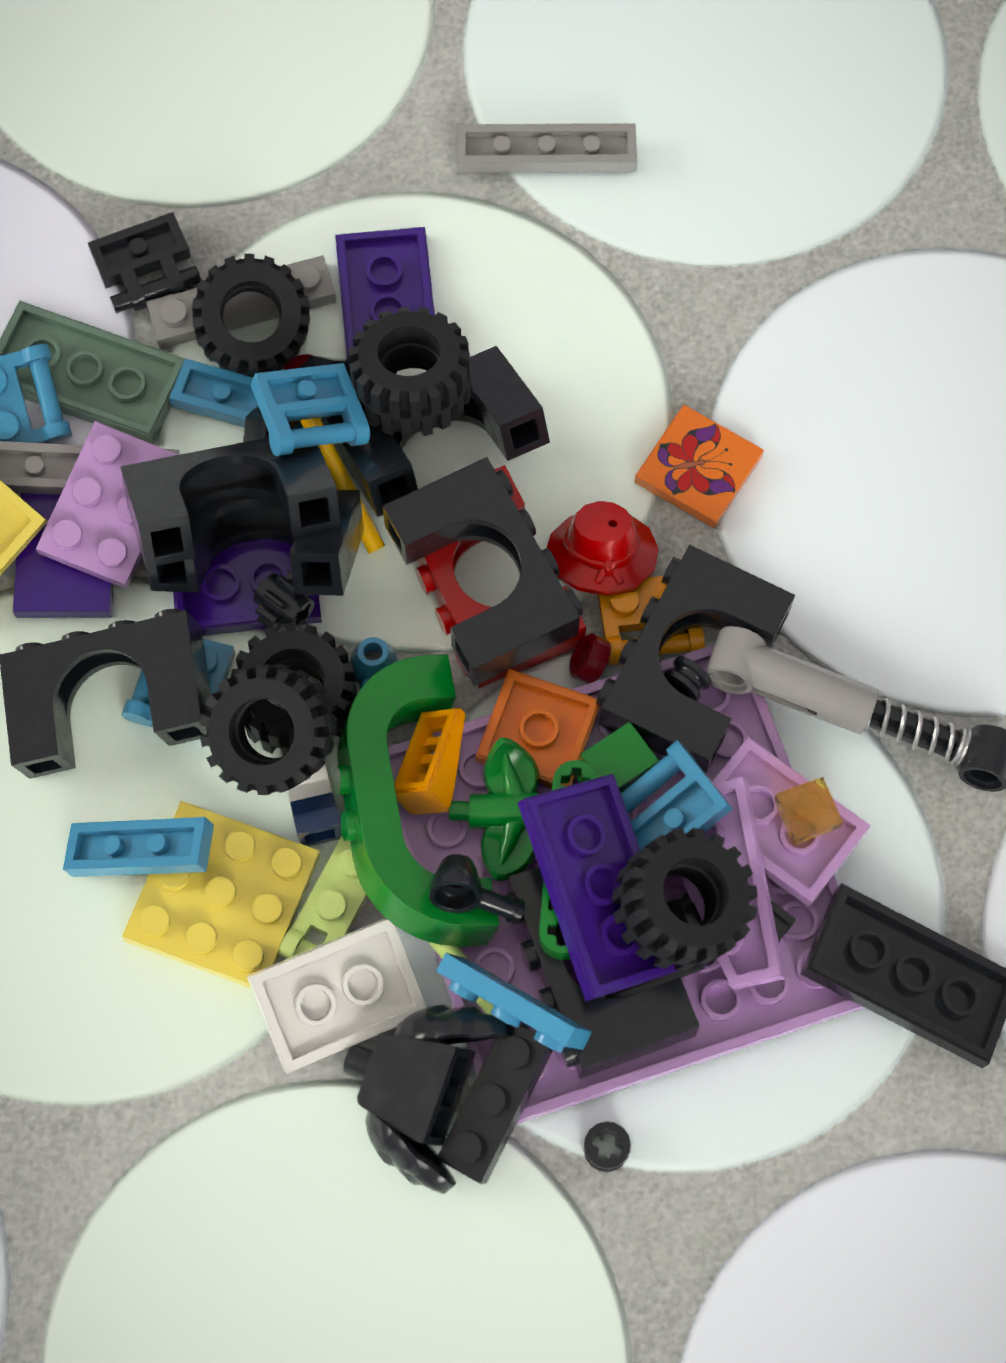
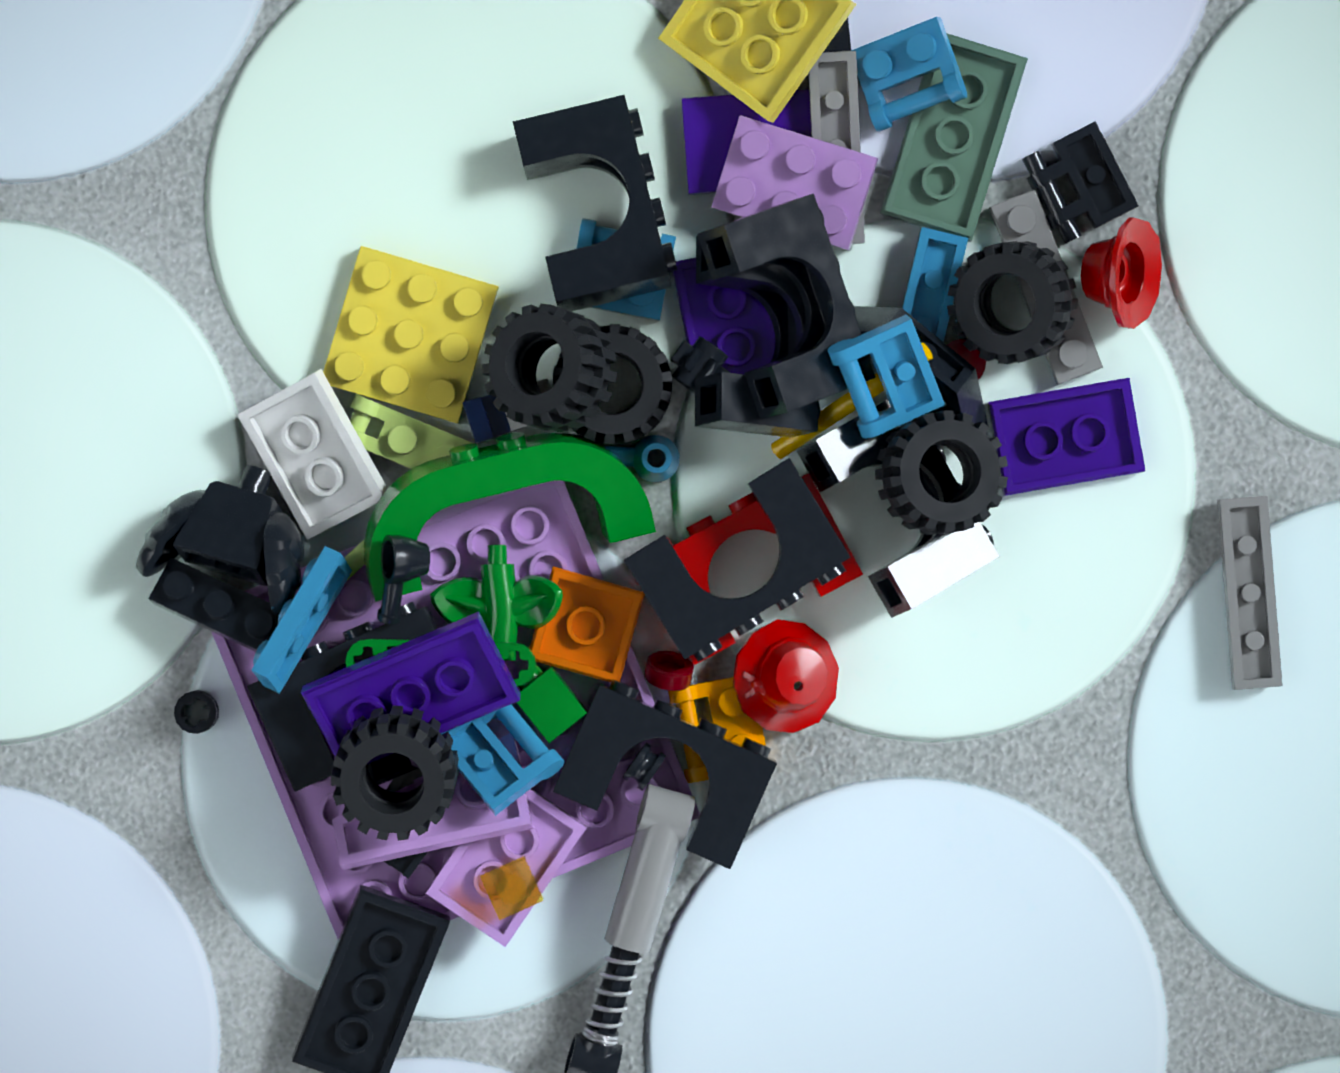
camera: 90 degrees right, 20 degrees up
dark azure plate [63,817,214,877] -> none
light orange slope [394,708,466,815] -> none
orange tile [634,405,764,529] -> none
none -> red hat [1080,217,1162,329]

